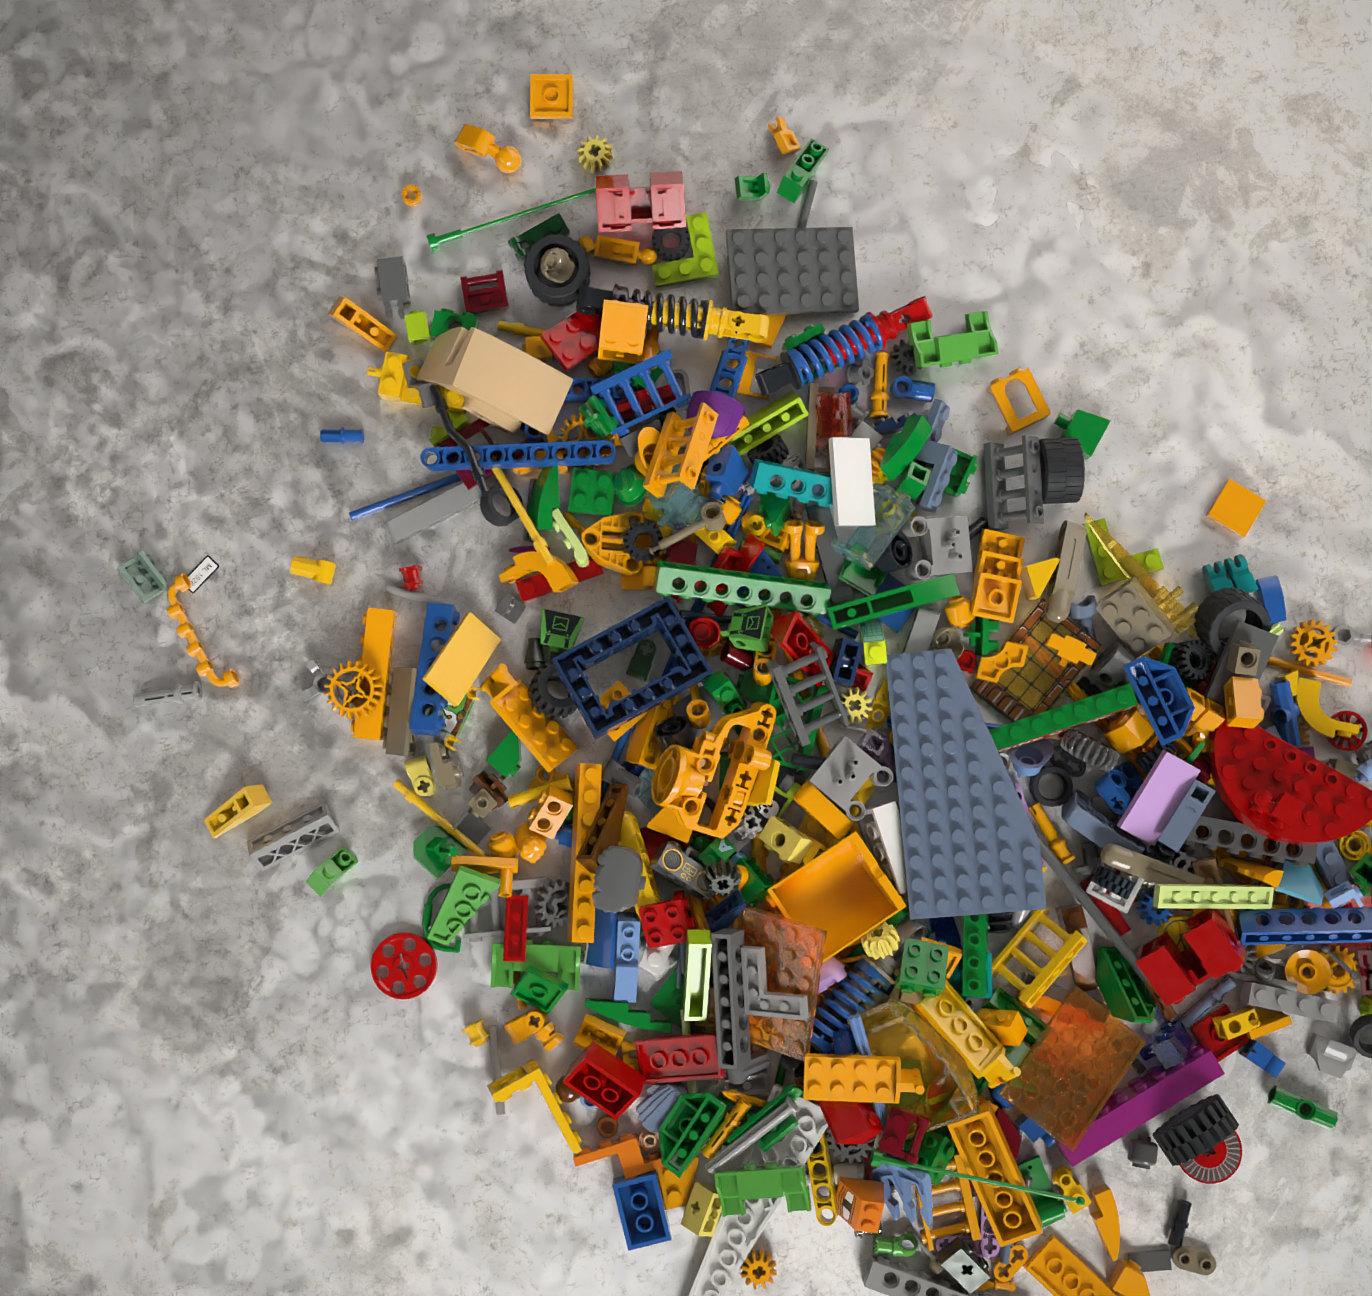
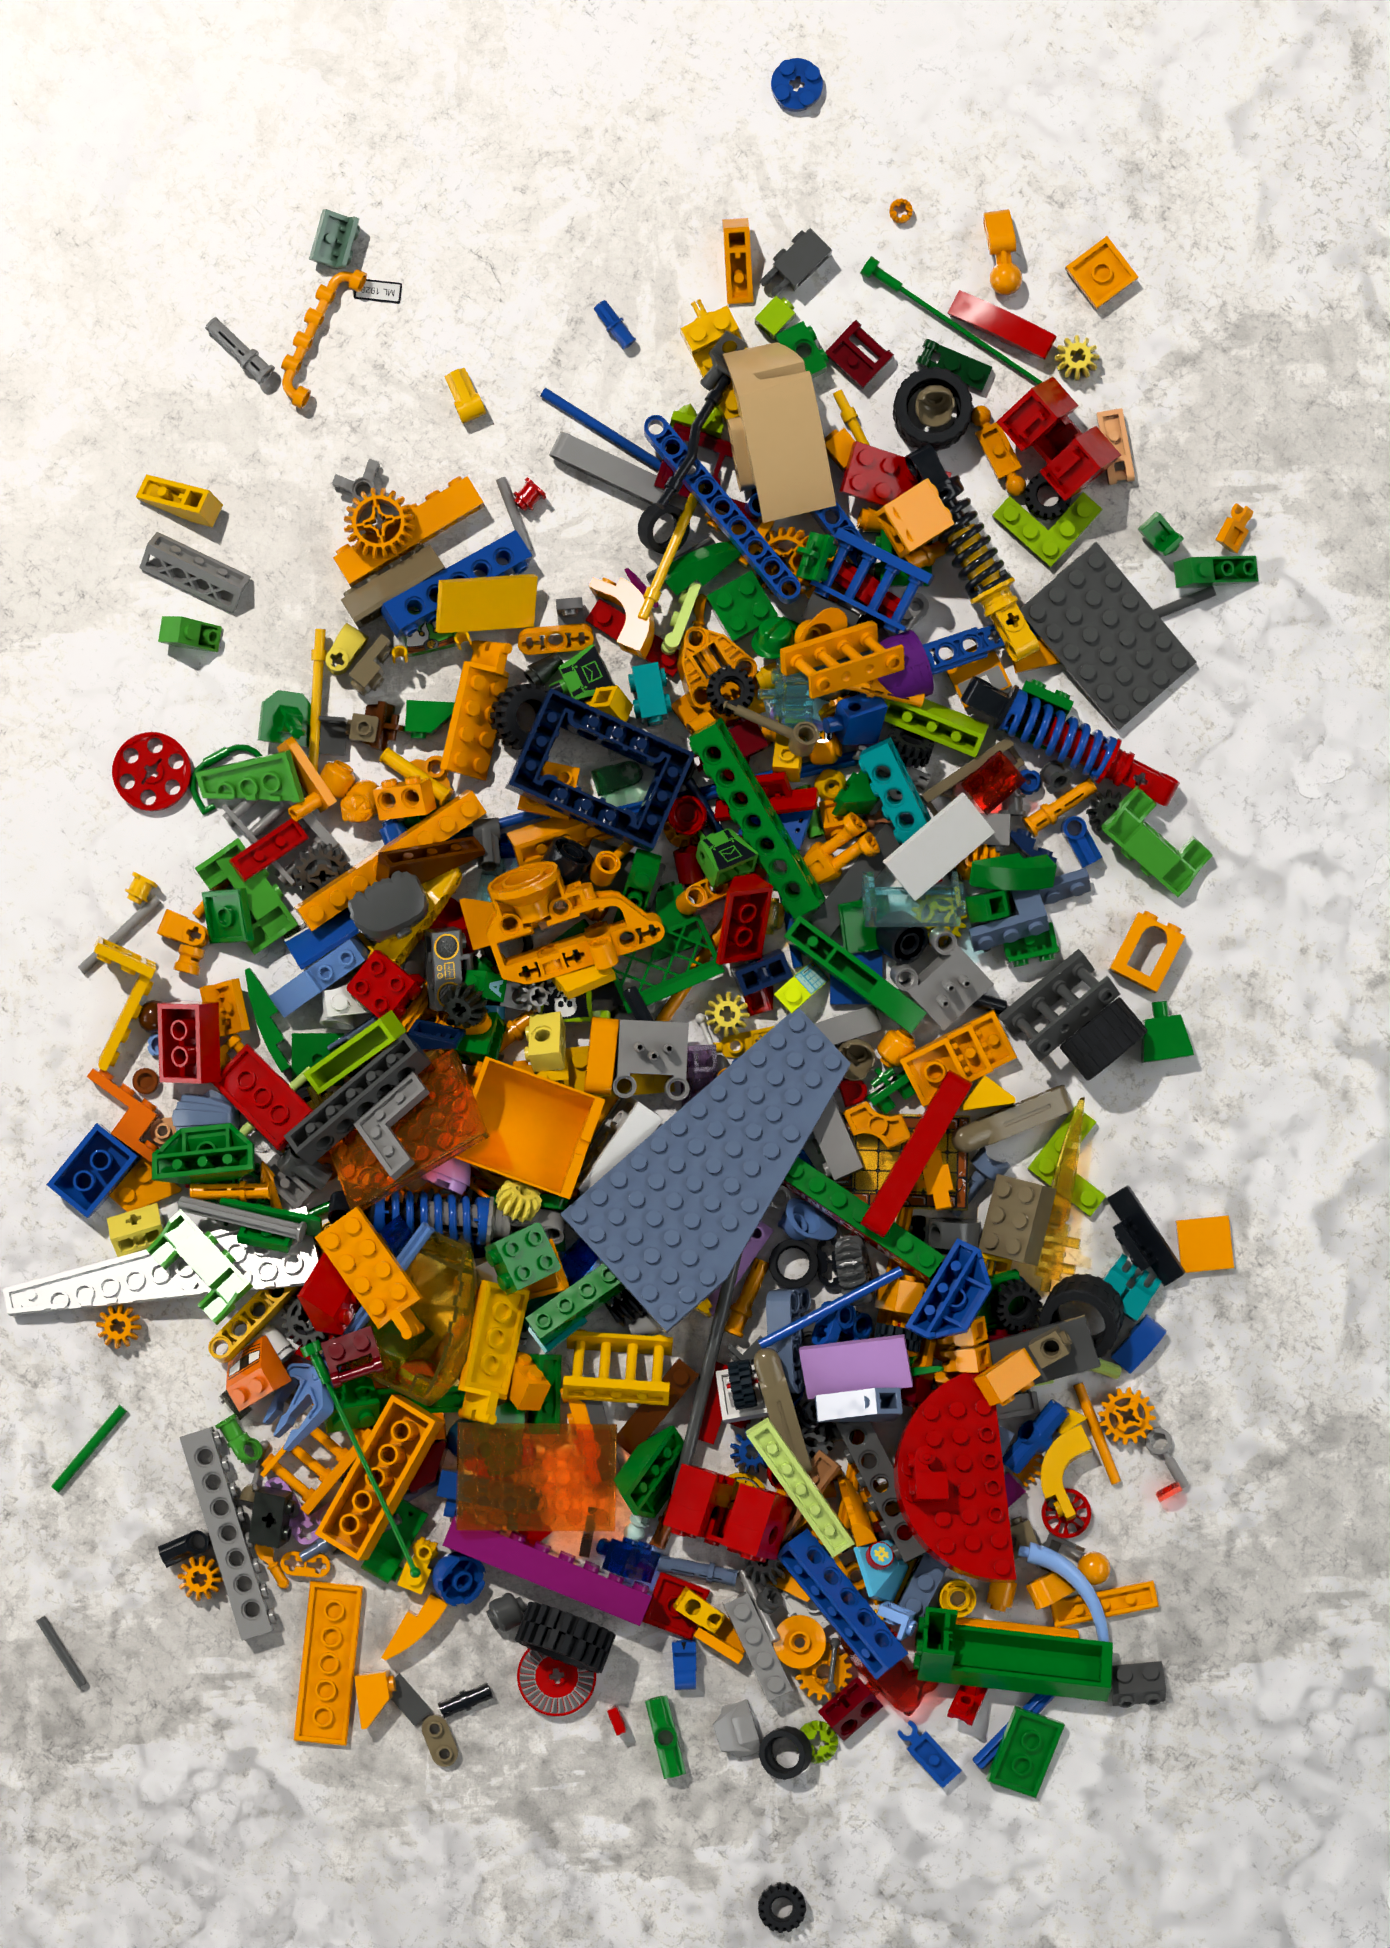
camera: 55 degrees right, 0 degrees up
dark grey fence [766,642,850,747] -> none
none -> blue cylinder [432,1552,486,1606]
none -> light orange beam [518,623,594,655]
none -> yellow brick [583,685,633,722]
none -> red tile [607,1705,626,1736]
none -> teal brick [628,662,672,727]
none -> blue piece [758,1266,904,1348]
none -> blue plate [771,58,823,112]
none -> light grey brick [812,1095,866,1181]
none -> red beam [860,1070,972,1238]
none -> tile [866,1541,894,1570]
none -> red slope [948,290,1057,360]
none -> light nougat plate [1096,408,1135,485]
none -> black bracket [1107,1185,1185,1286]

